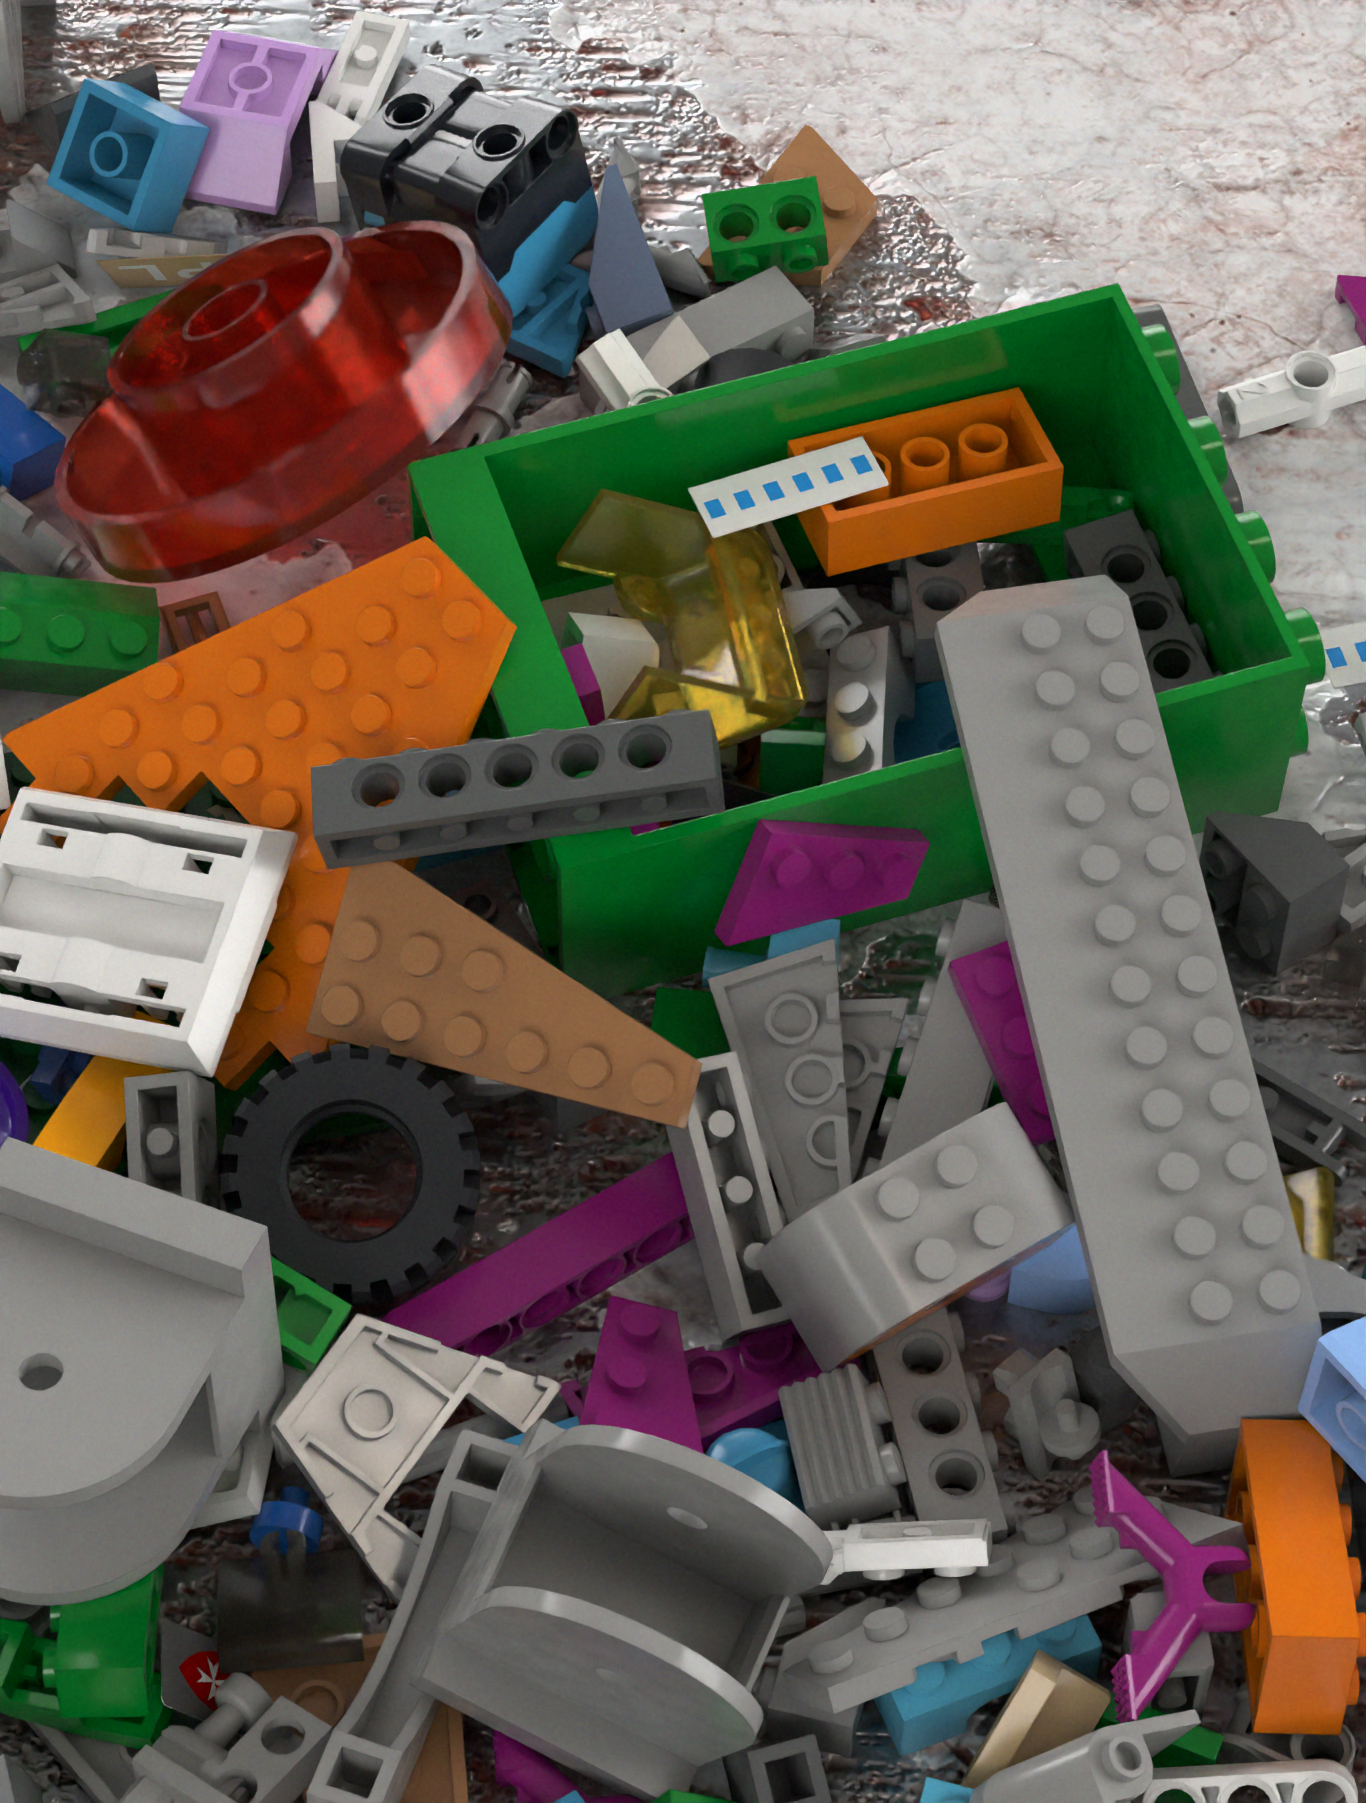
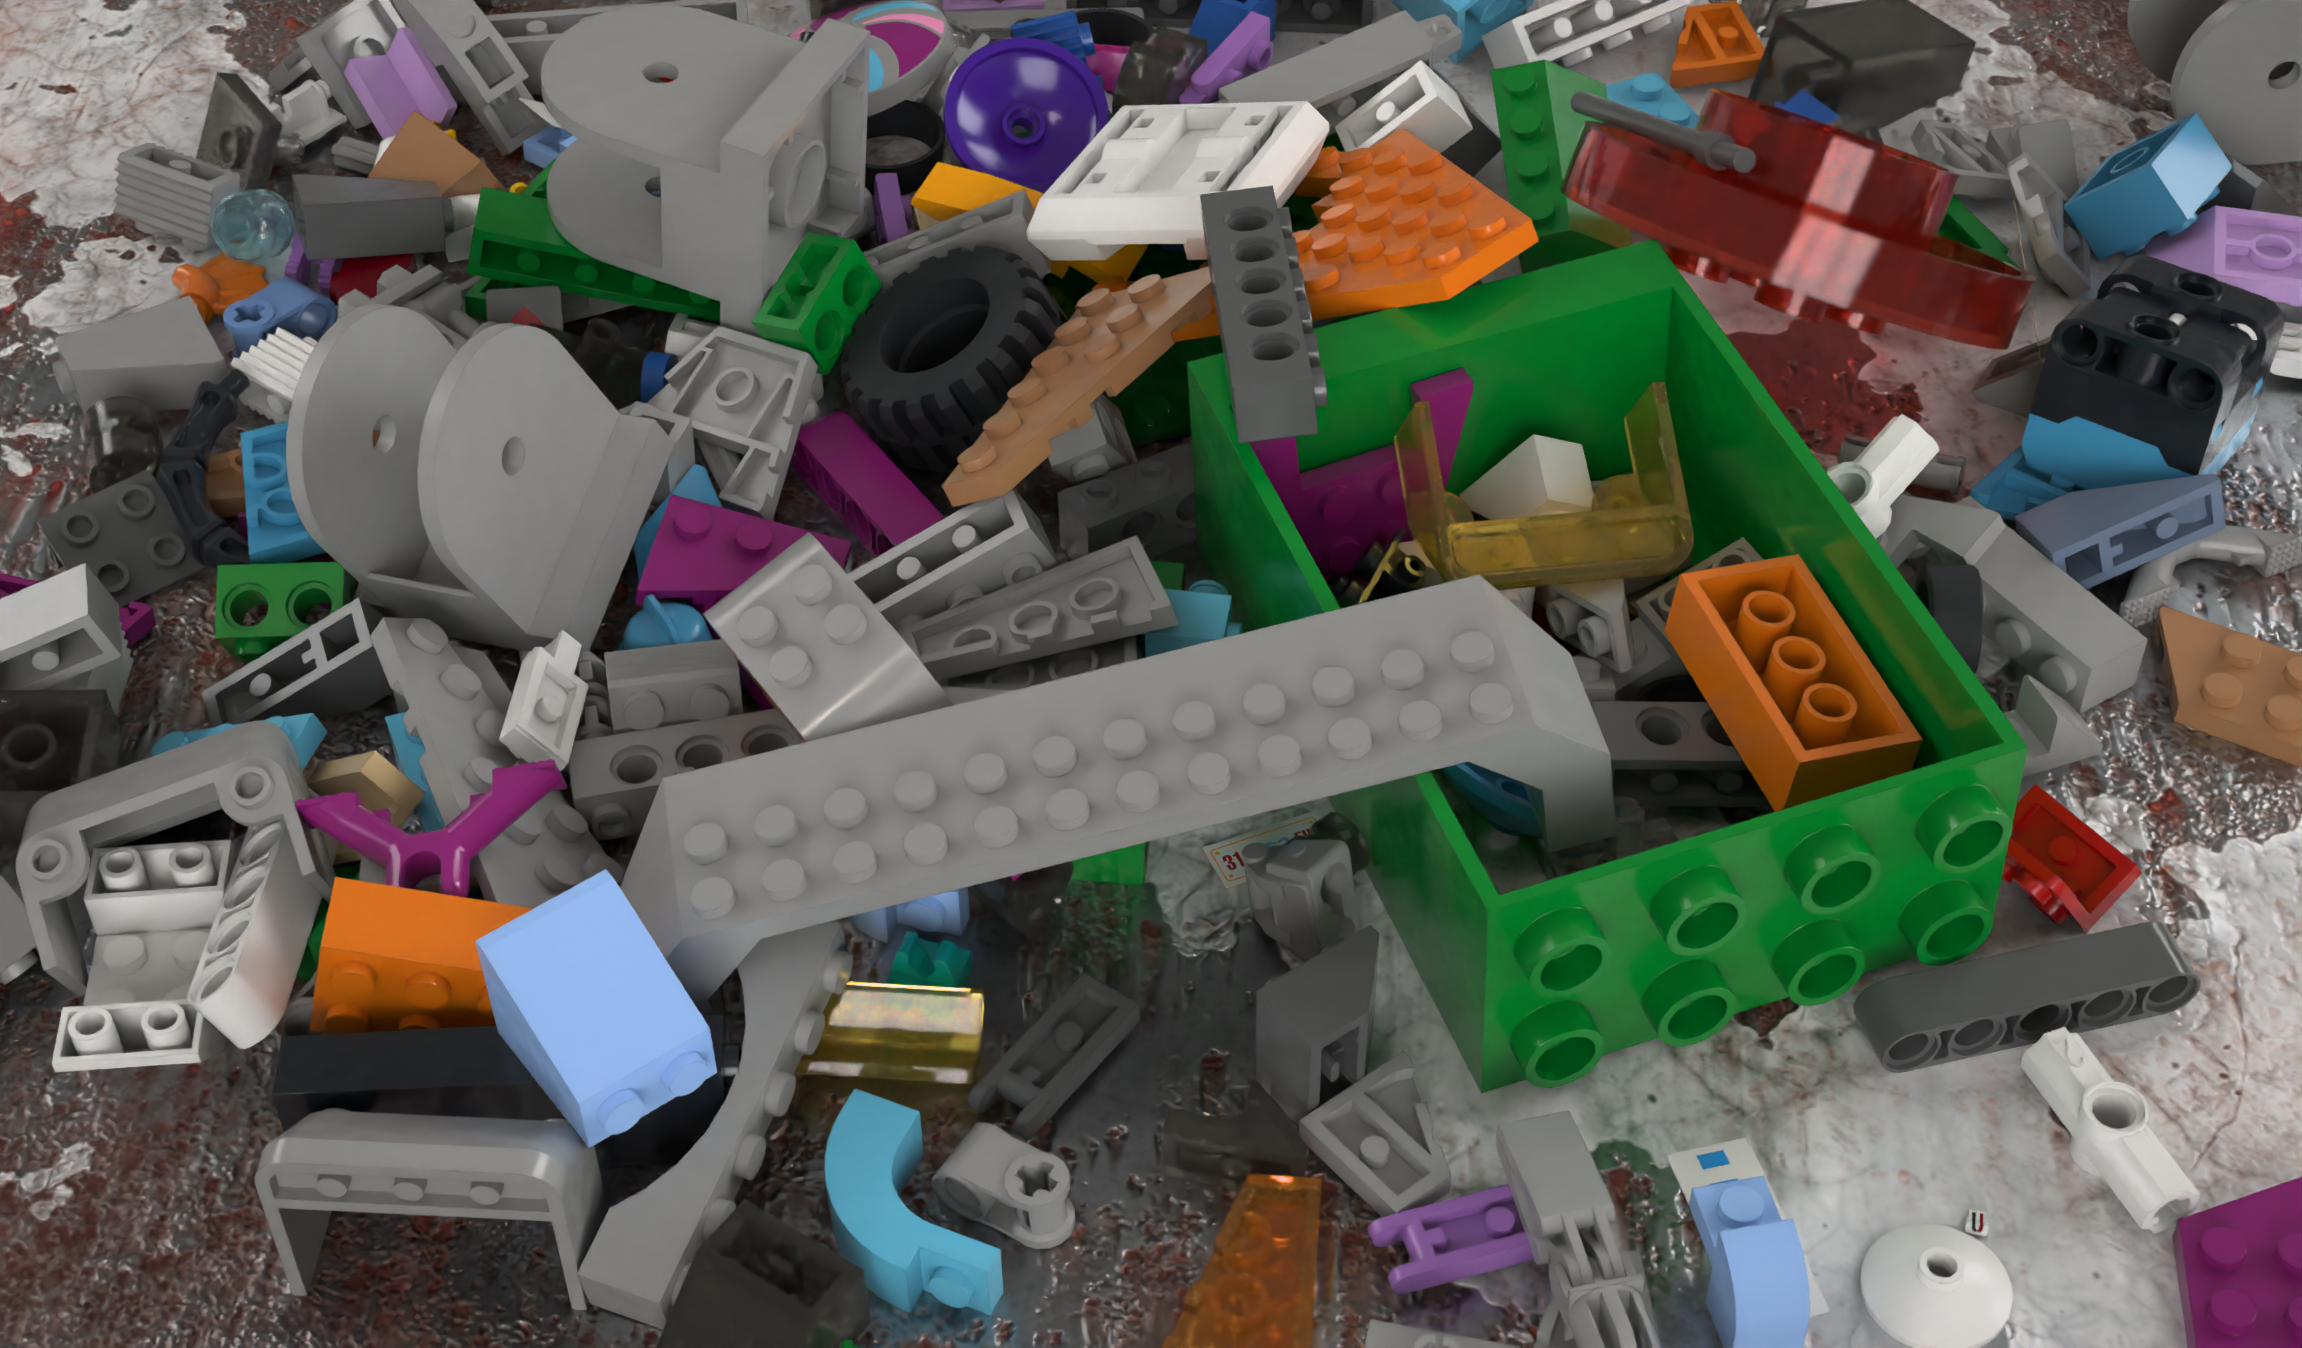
camera: 90 degrees right, 10 degrees down
white sticker [688,436,890,538] -> none
green brick [702,176,829,283] -> none
magenta wing [714,819,930,947] -> none
none -> dark grey bar [1570,91,1756,173]

